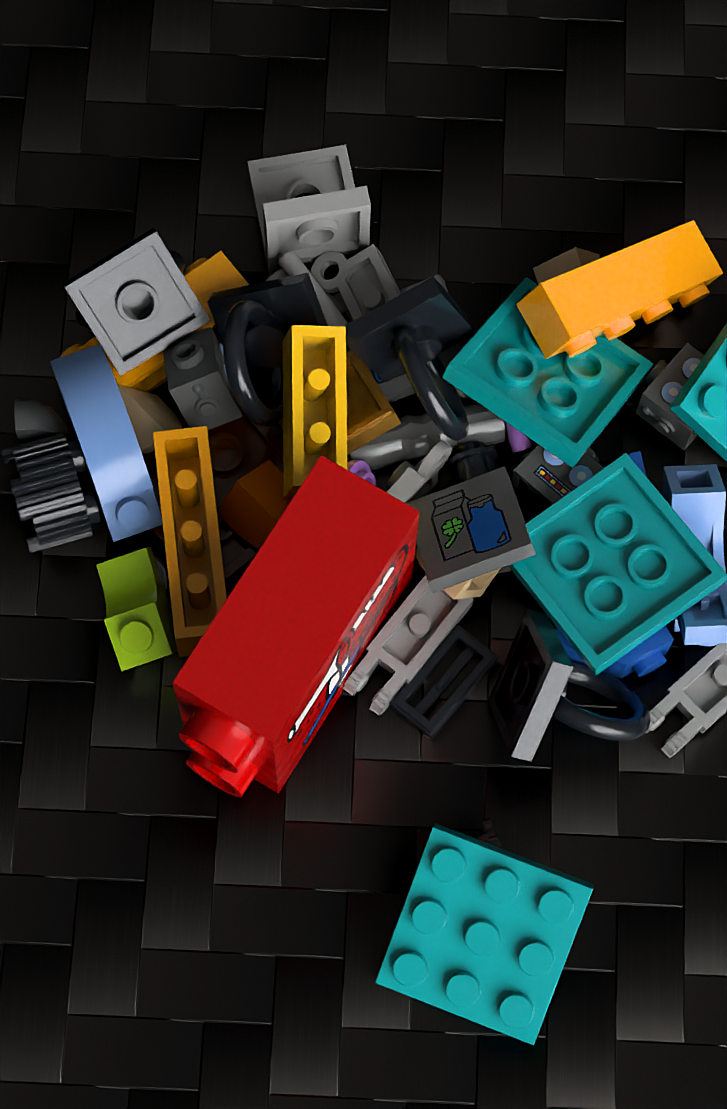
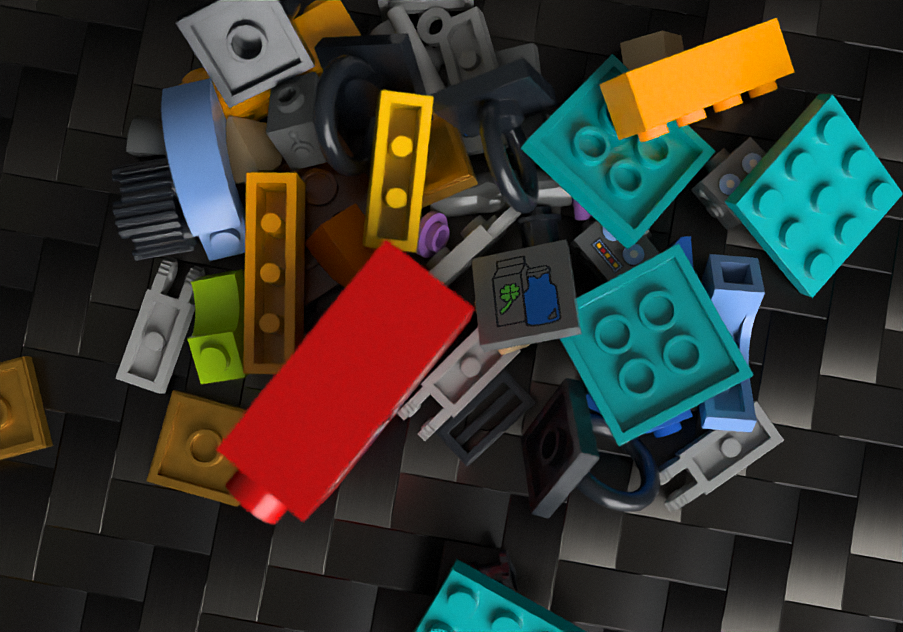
camera: 15 degrees right, 15 degrees up
none -> light grey hinge [115,256,206,394]
none -> pearl gold tile [147,390,248,506]

